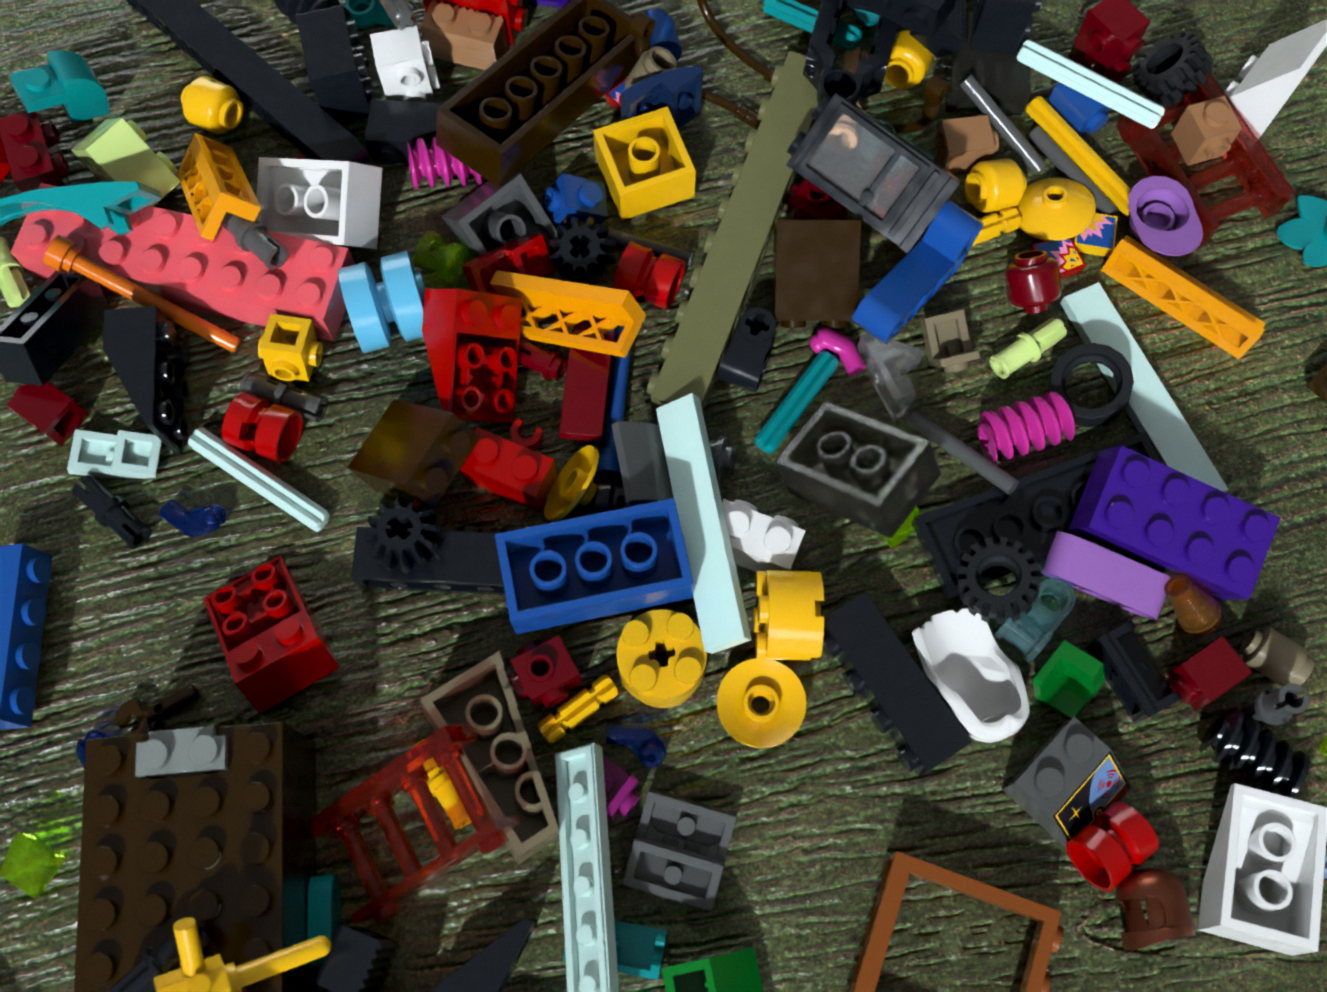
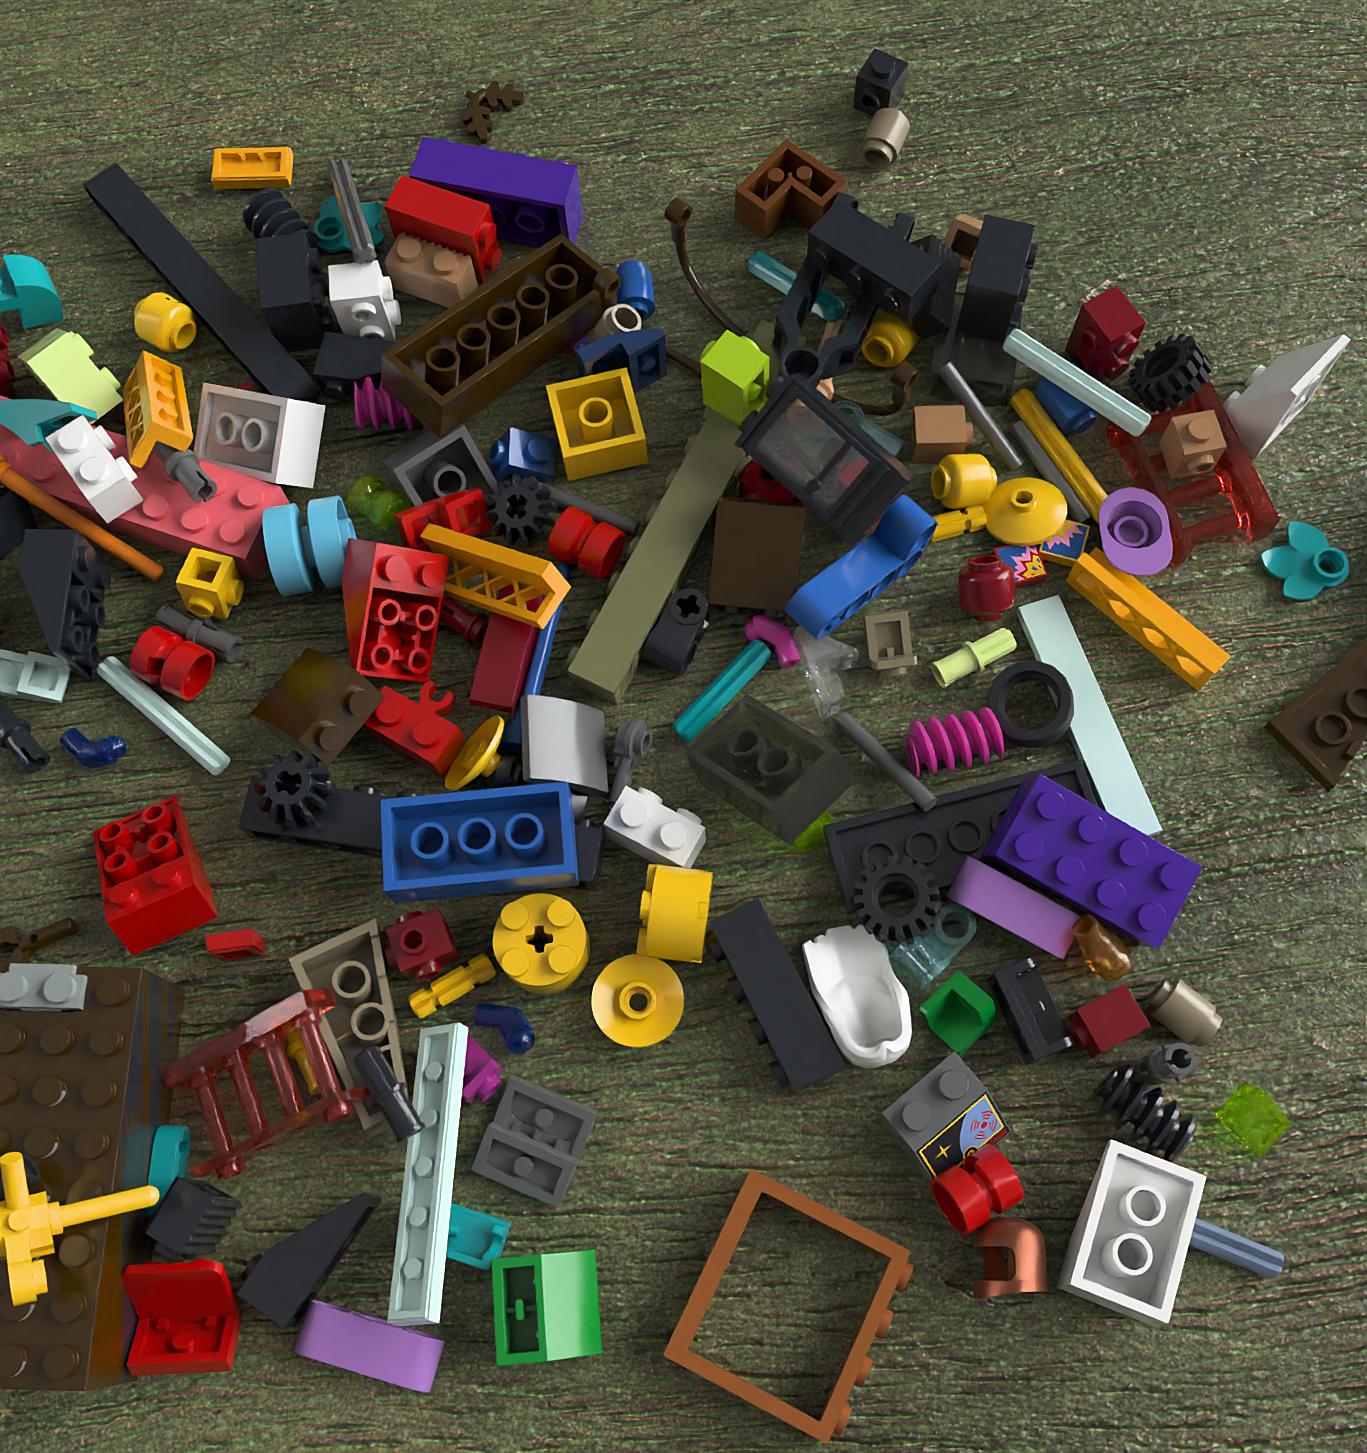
camera: 10 degrees right, 0 degrees up
light aqua tile [656,393,752,654] -> none
none -> white brick [45,415,144,523]
none -> red tile [206,929,265,961]
none -> black axle [354,1046,426,1143]
none -> lime brick [700,330,769,426]

